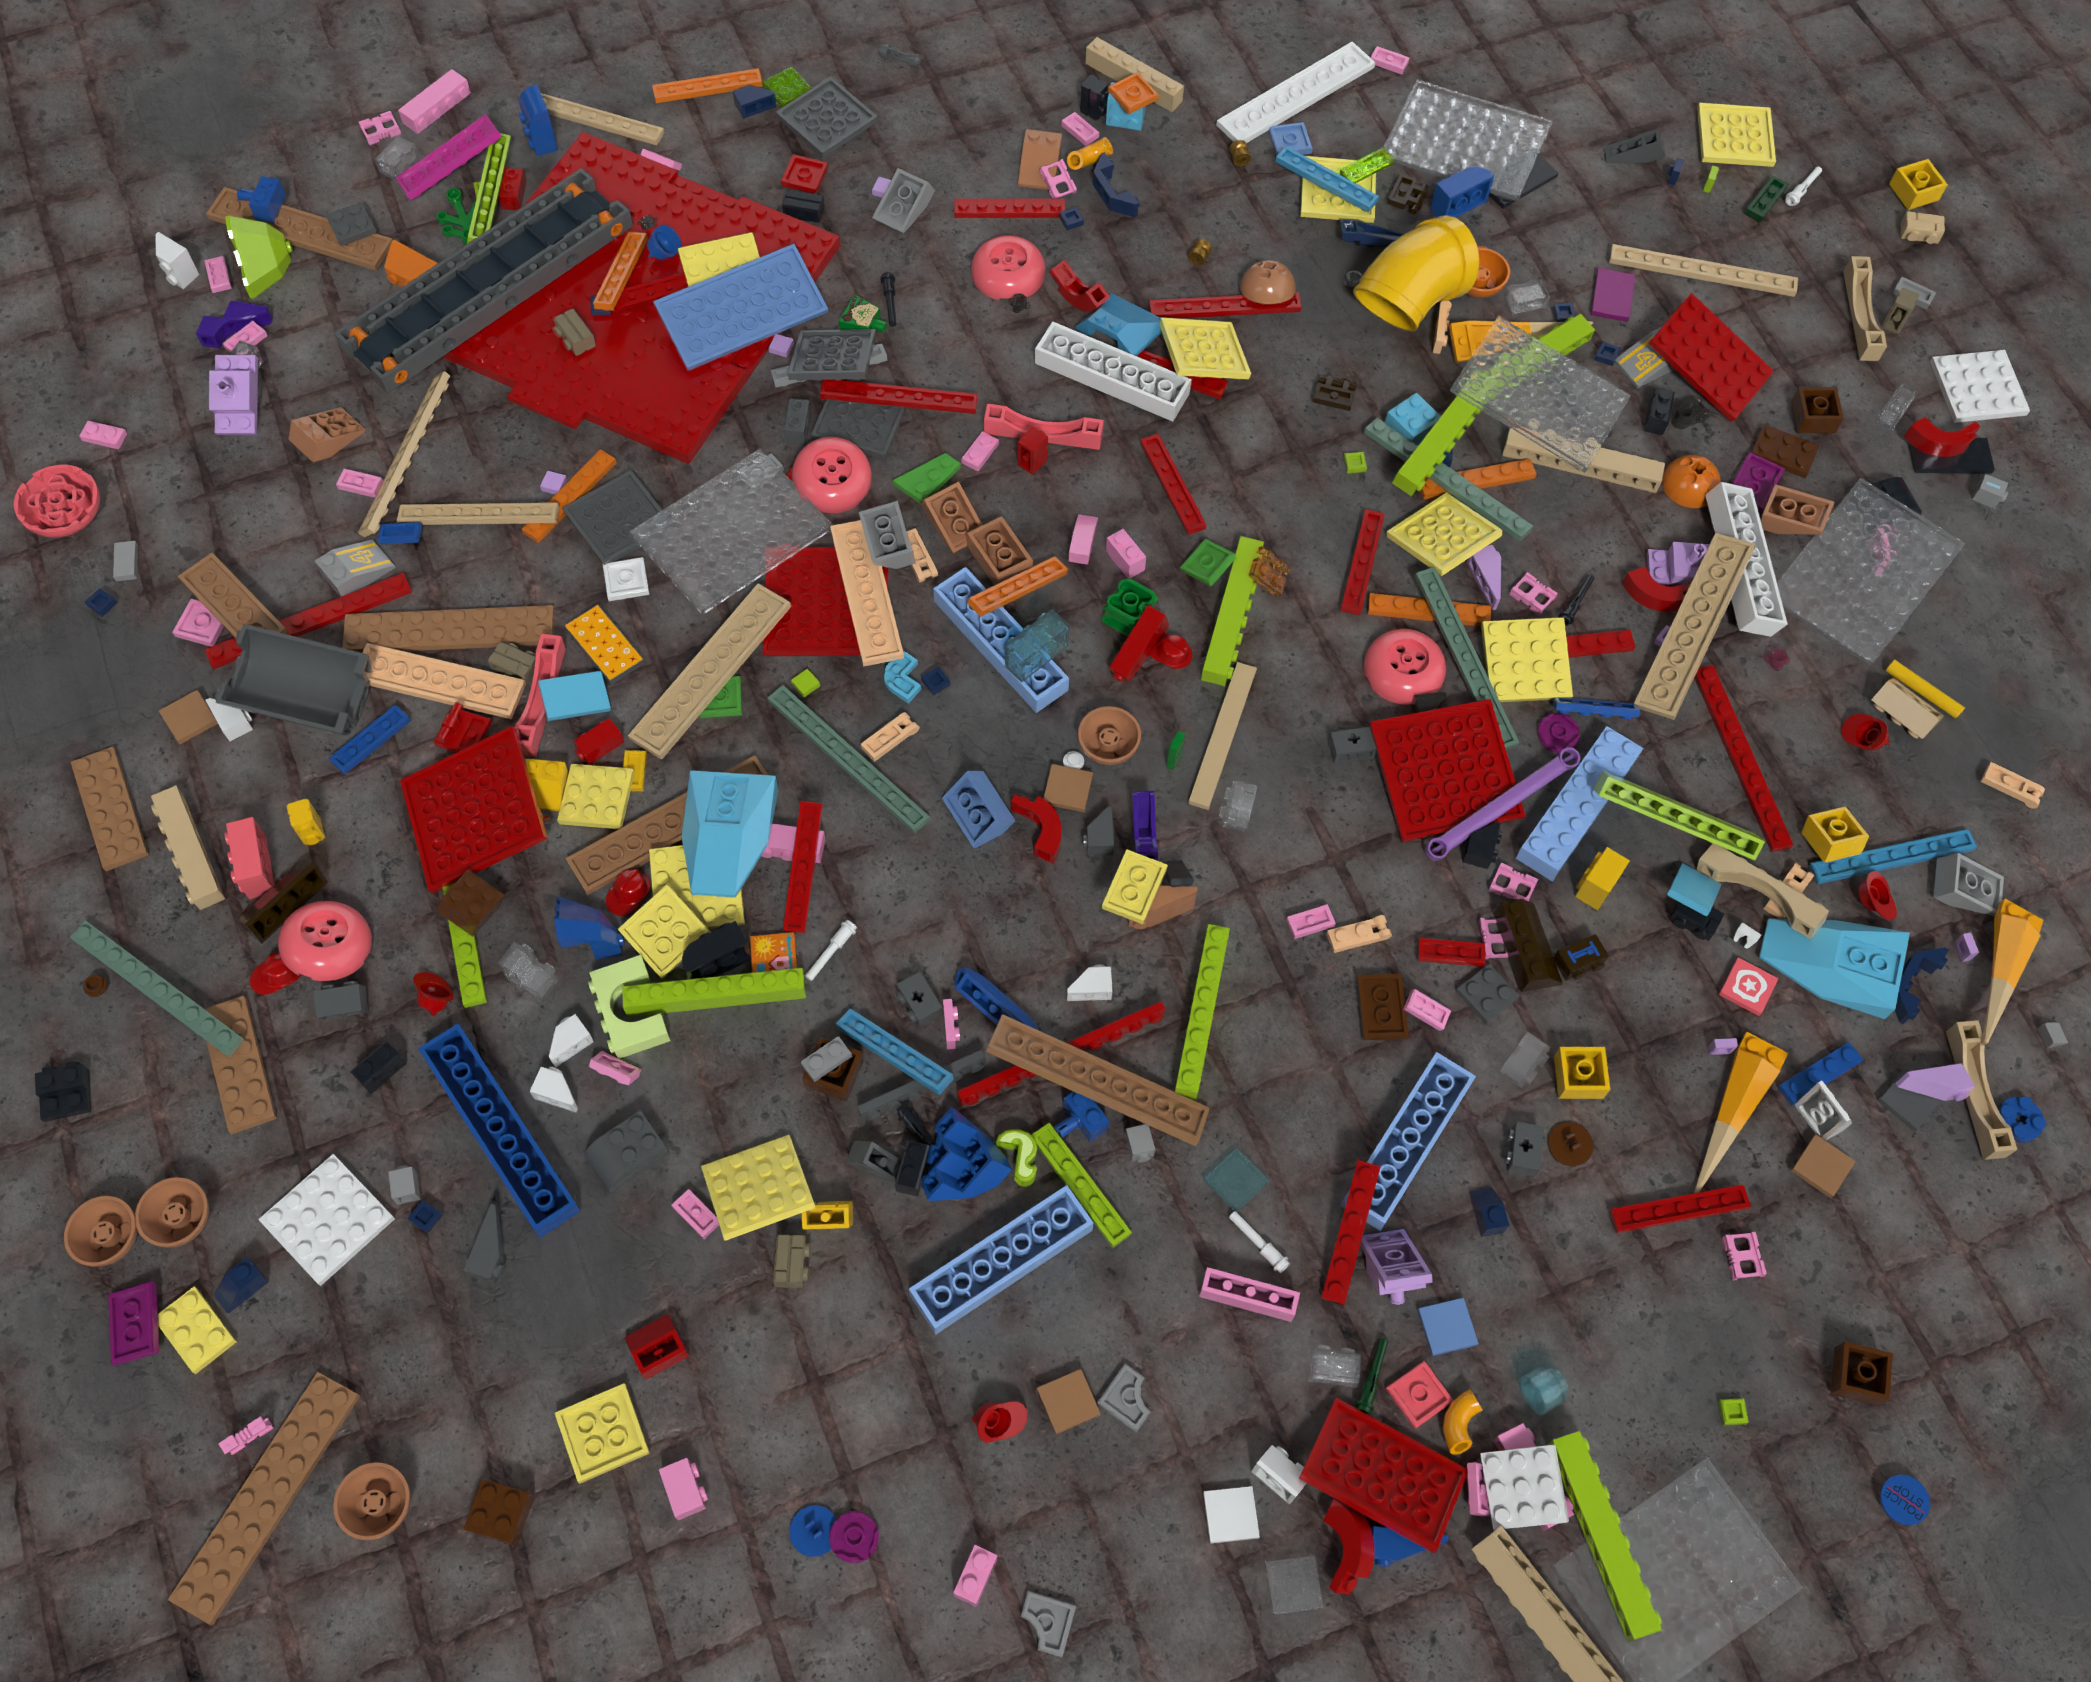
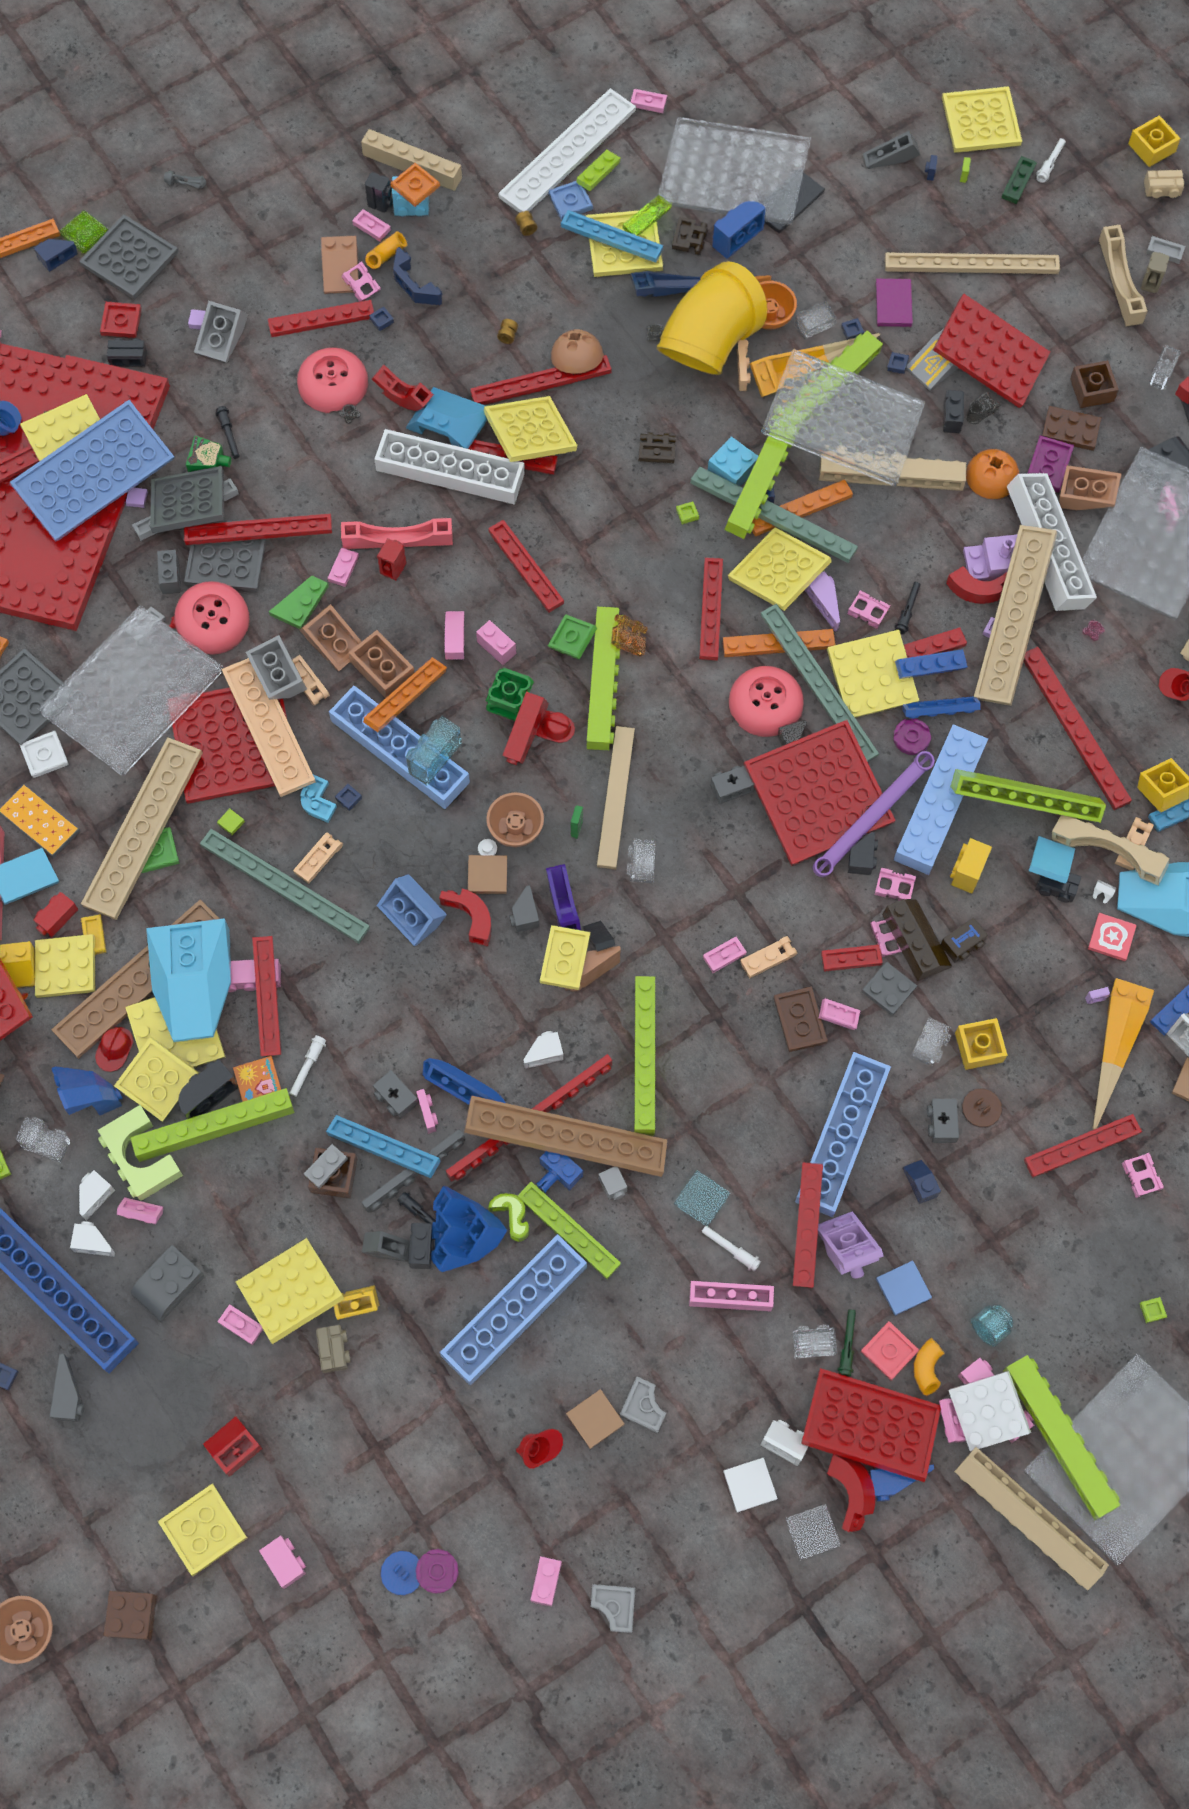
camera: 10 degrees left, 5 degrees up
none -> lime plate [576,150,621,191]
none -> blue plate [895,650,967,679]

